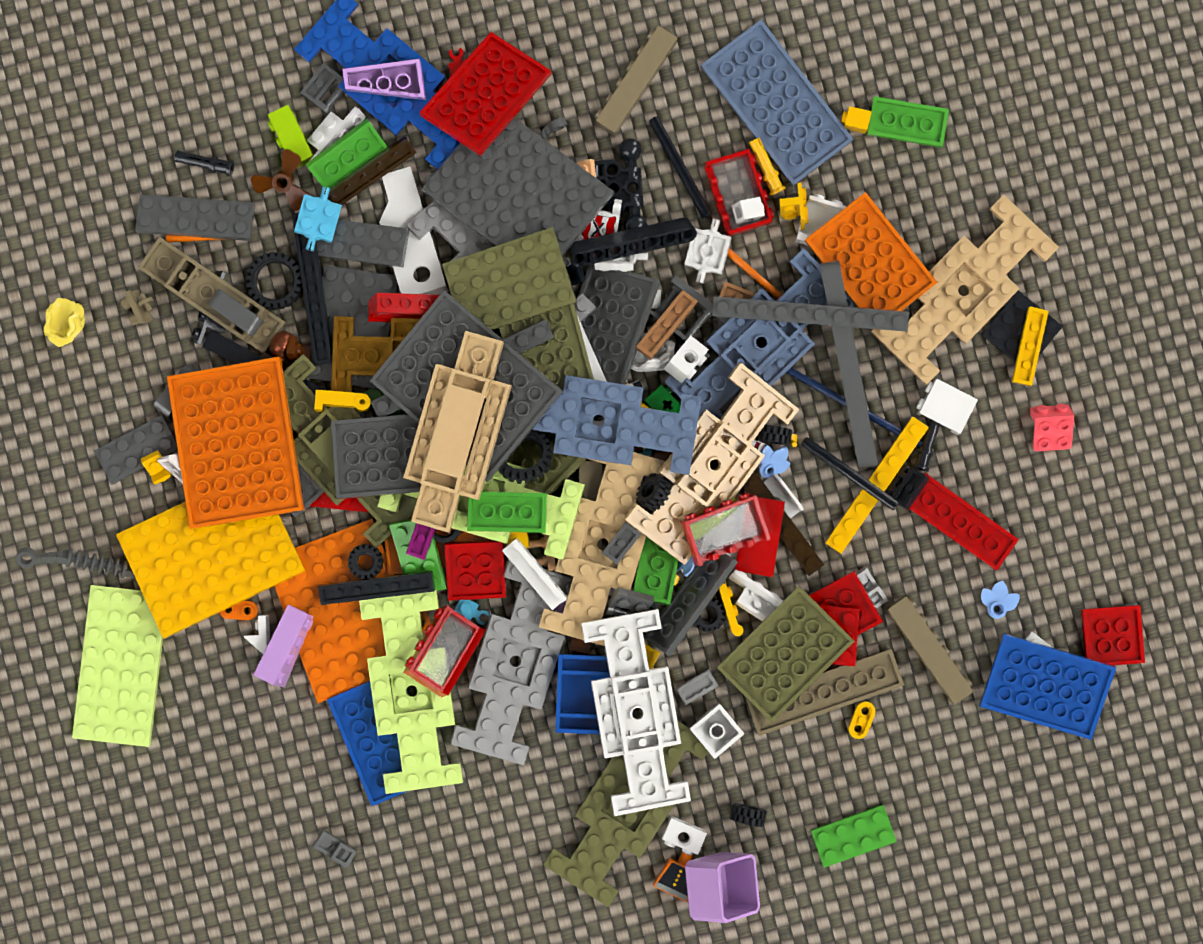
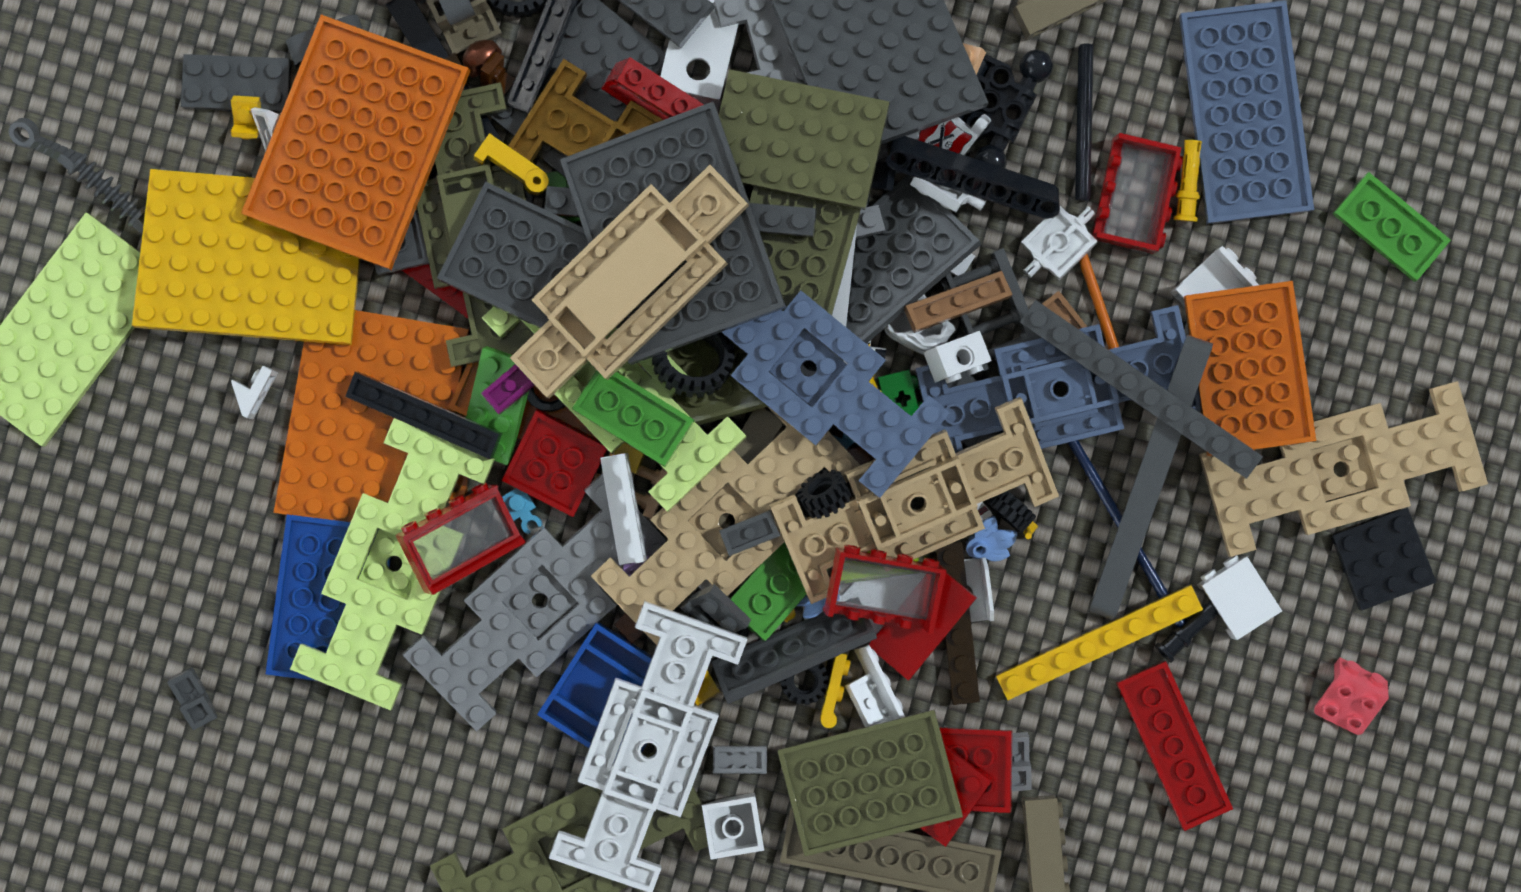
camera: 25 degrees right, 0 degrees up
orange plate [220,601,259,620] -> none
lavender wedge [254,605,314,687] -> none
black tyre [347,544,384,579] -> none
white brick [732,197,765,224] -> none
yellow bracket [779,182,808,230] -> none
black axle [801,437,899,510] -> none
yellow brick [841,106,872,134] -> none
black plate [885,464,929,510] -> none
light blue plate [981,581,1020,619] -> none
yellow plate [1012,307,1049,386] -> none

